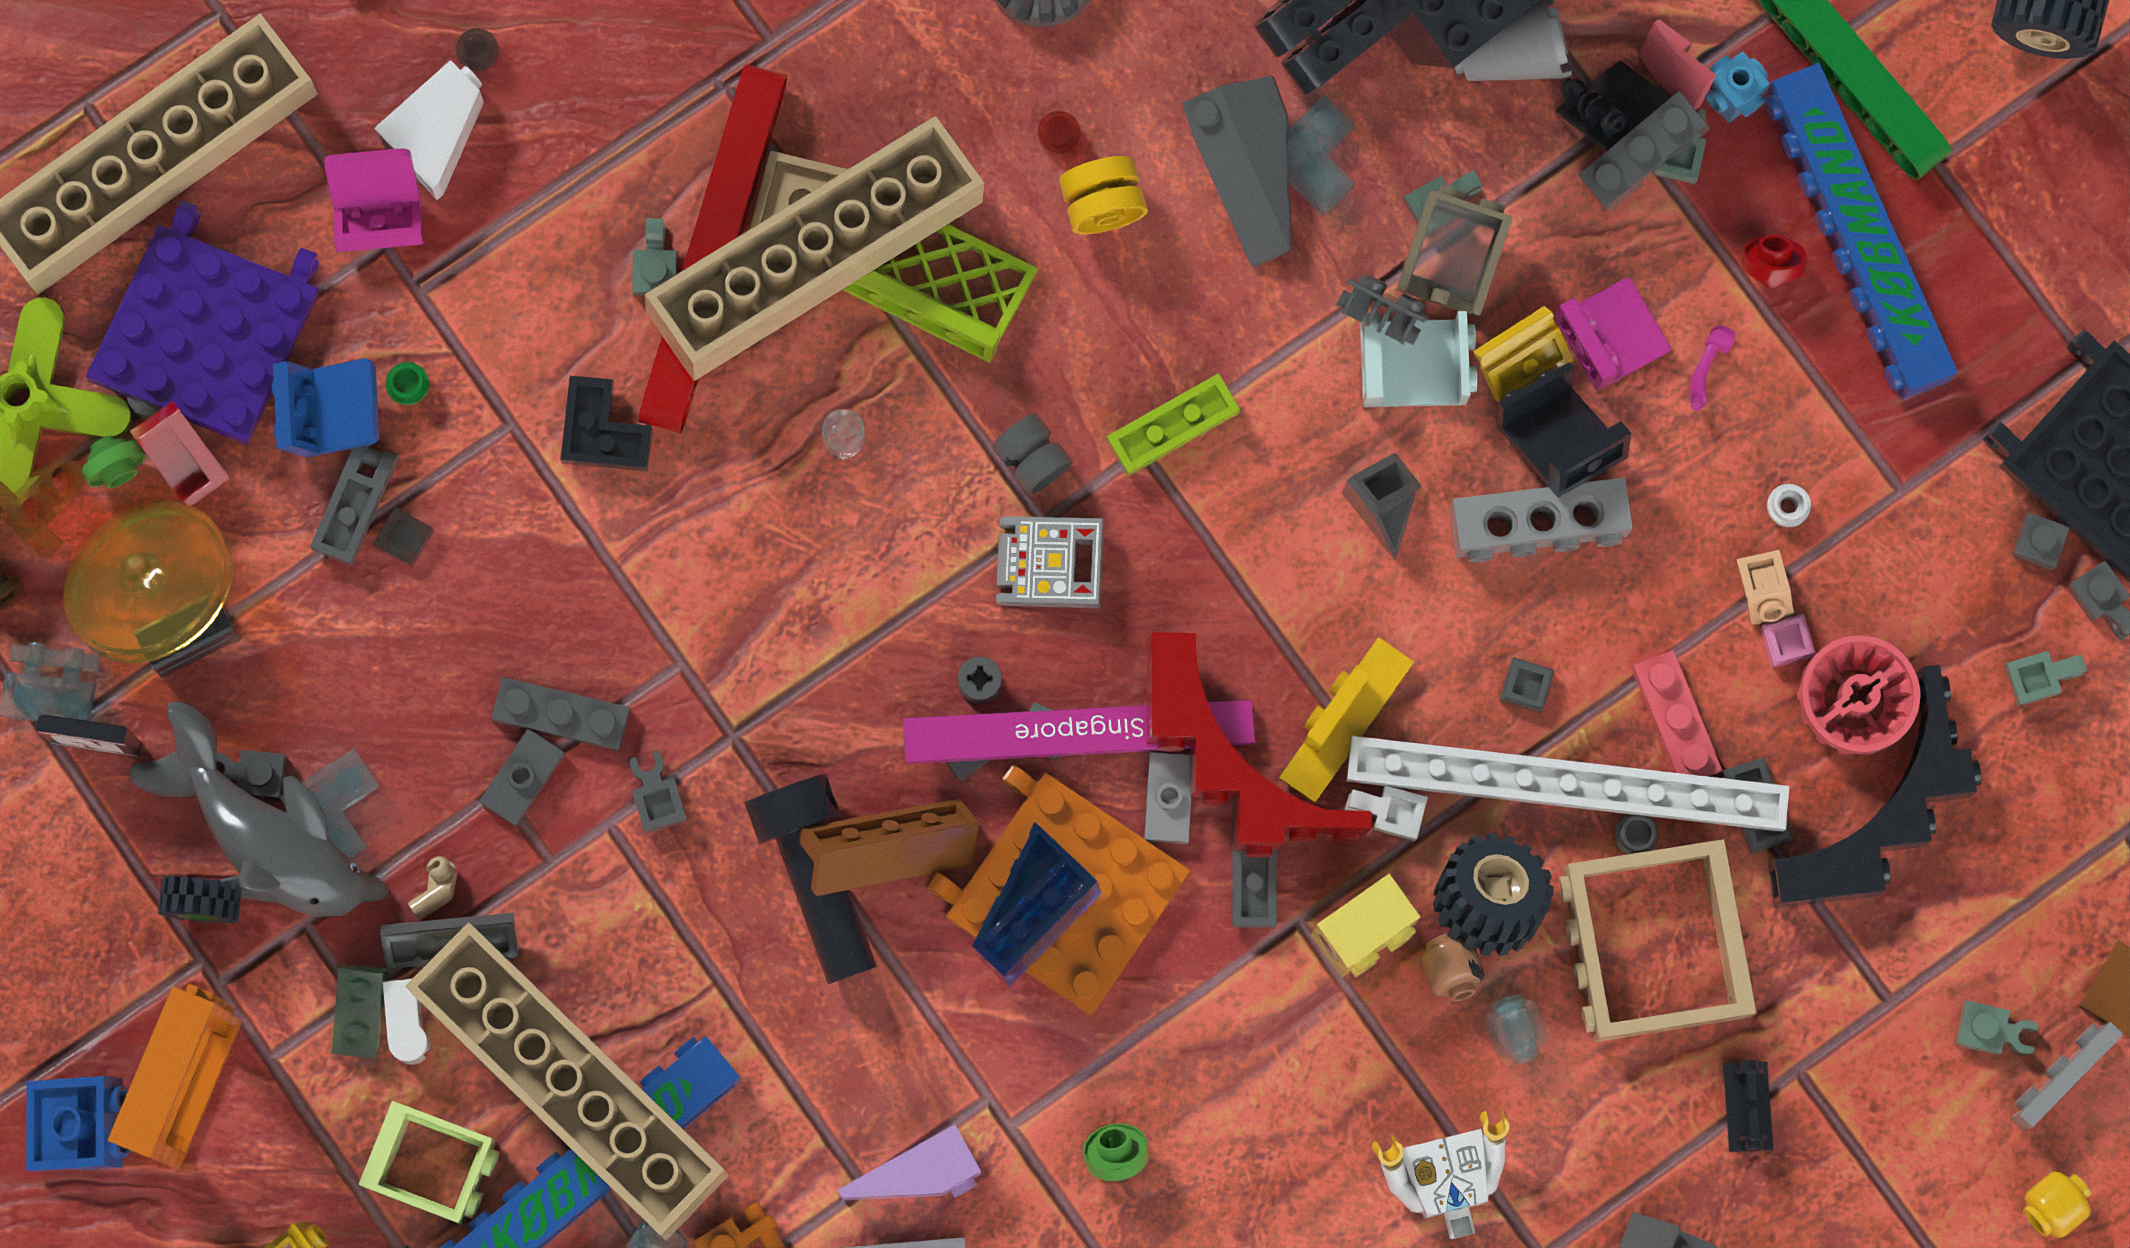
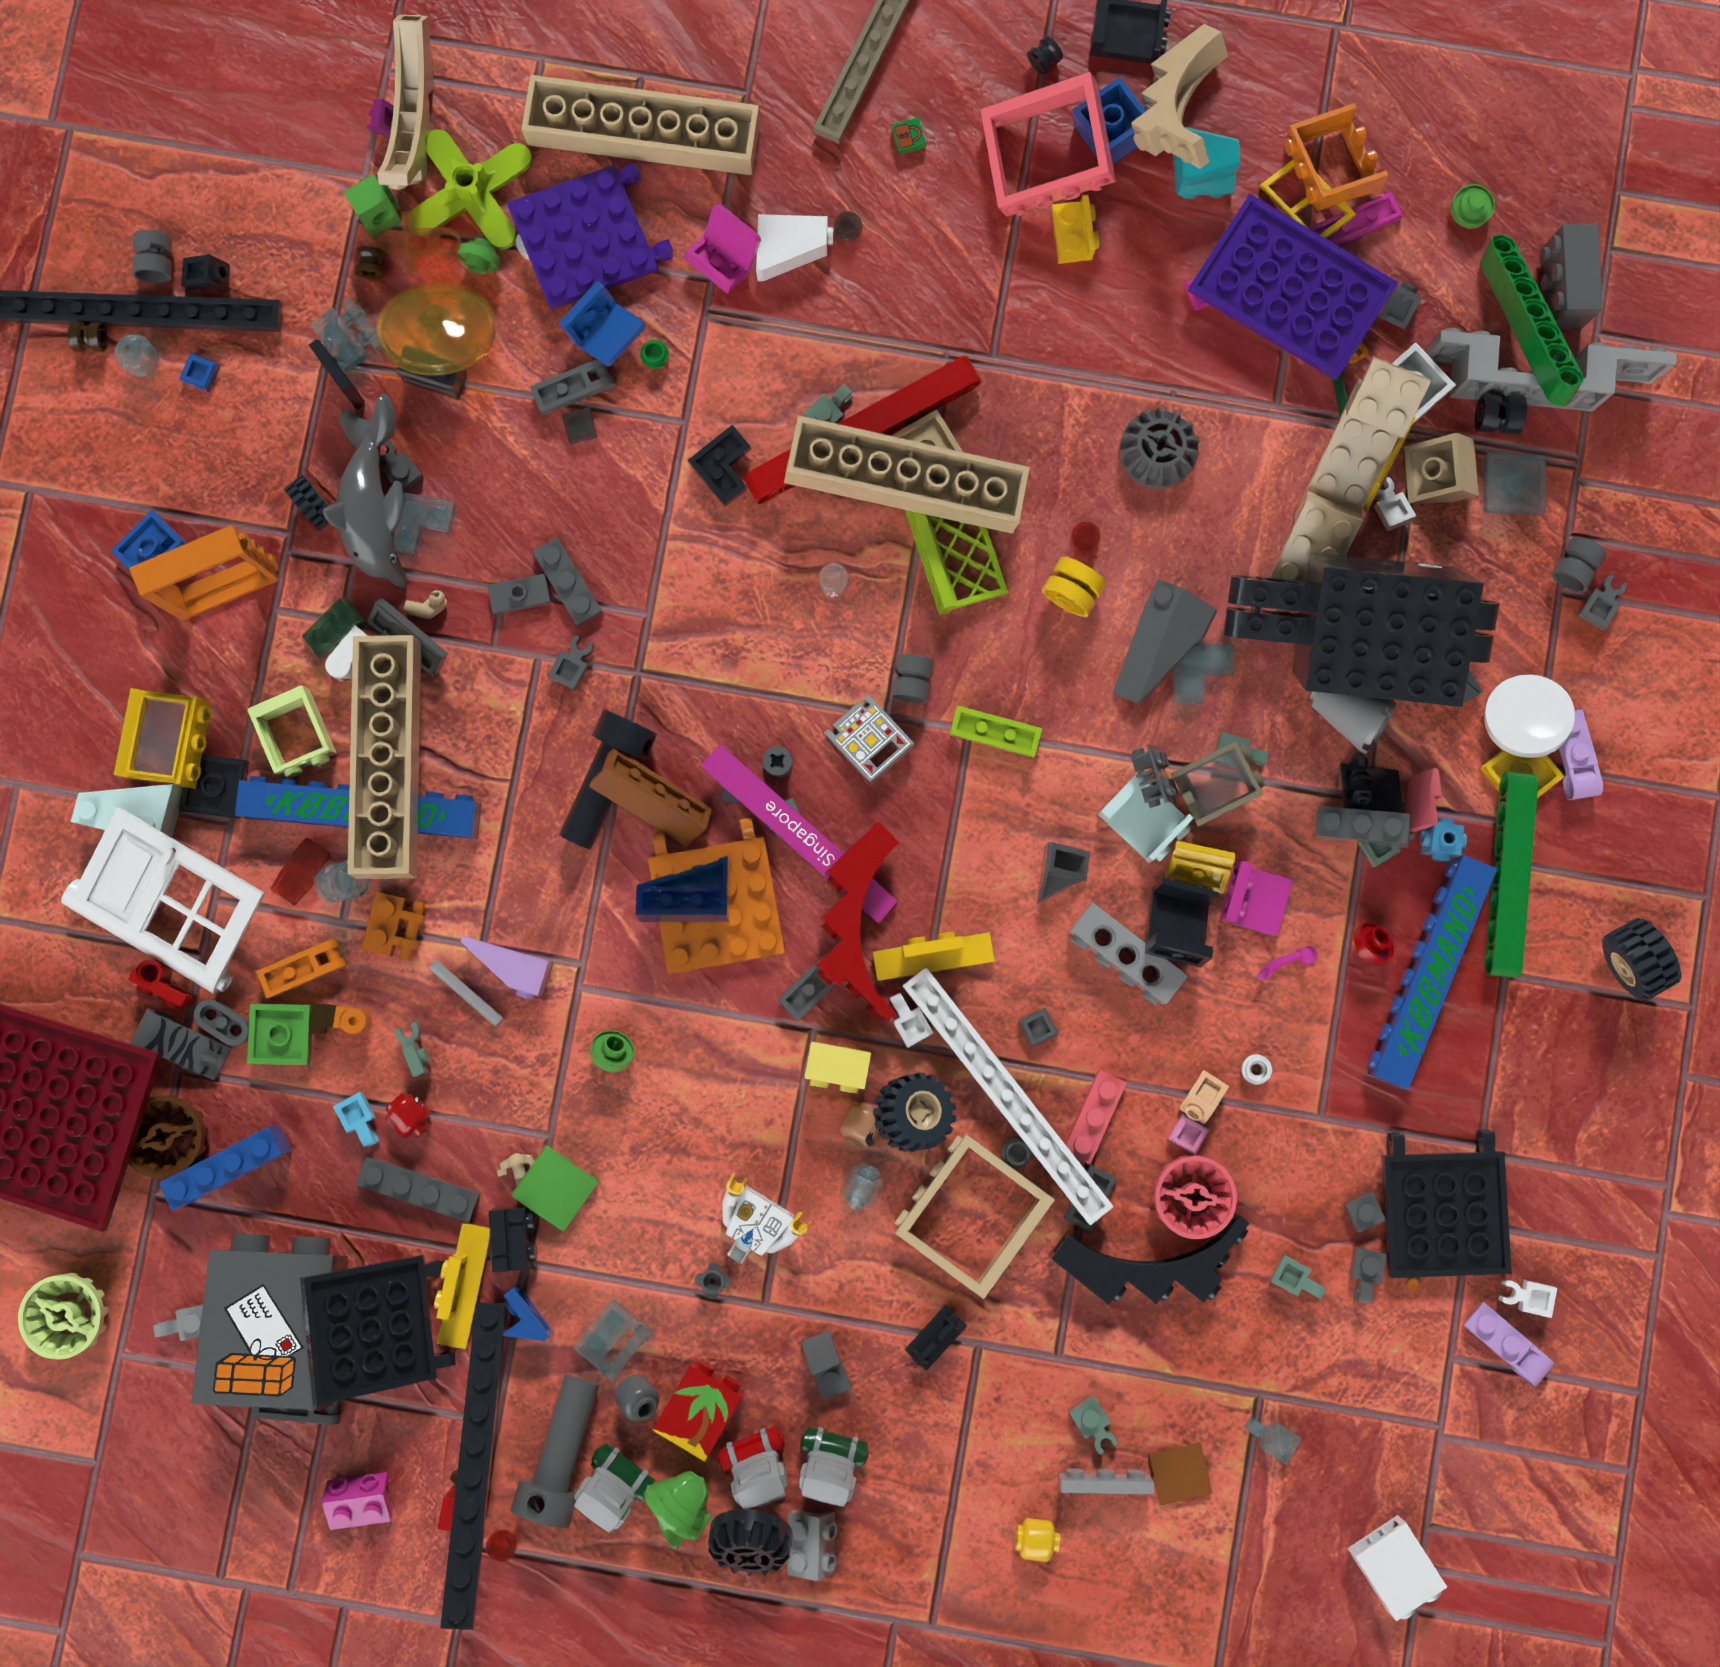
camera: 50 degrees right, 5 degrees up
panel [130,401,230,508] -> none
light grey plate [1144,752,1191,844] -> none

